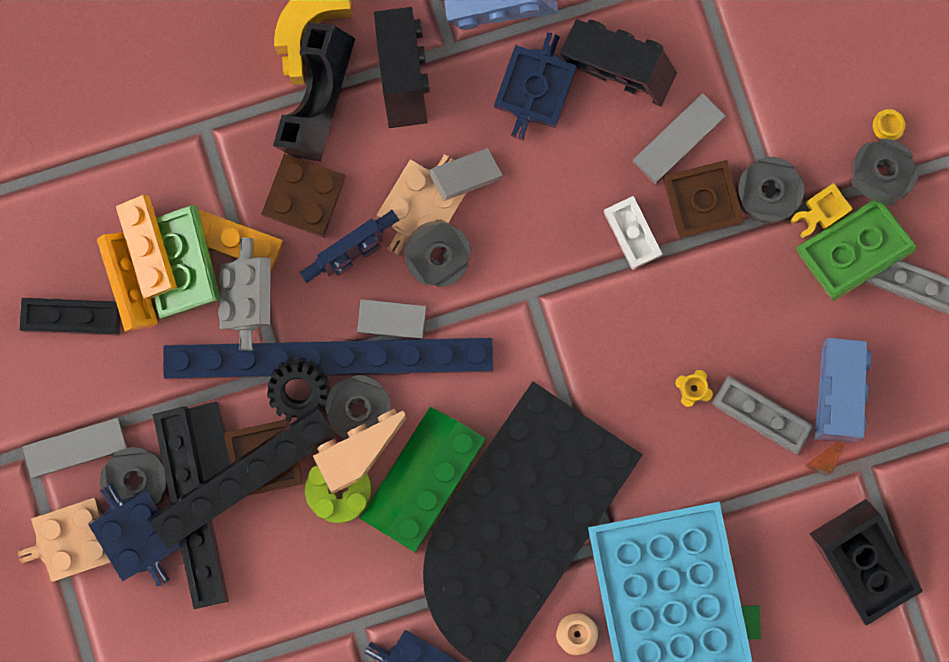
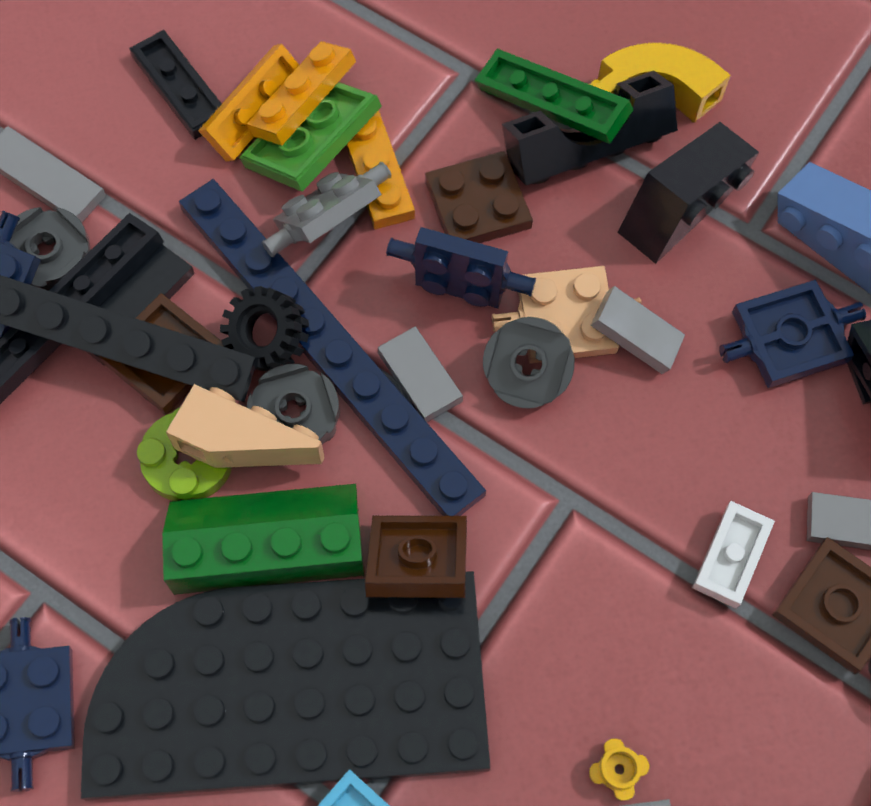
camera: 45 degrees right, 15 degrees down
none -> reddish brown plate [365,515,467,598]
none -> green plate [474,48,633,144]

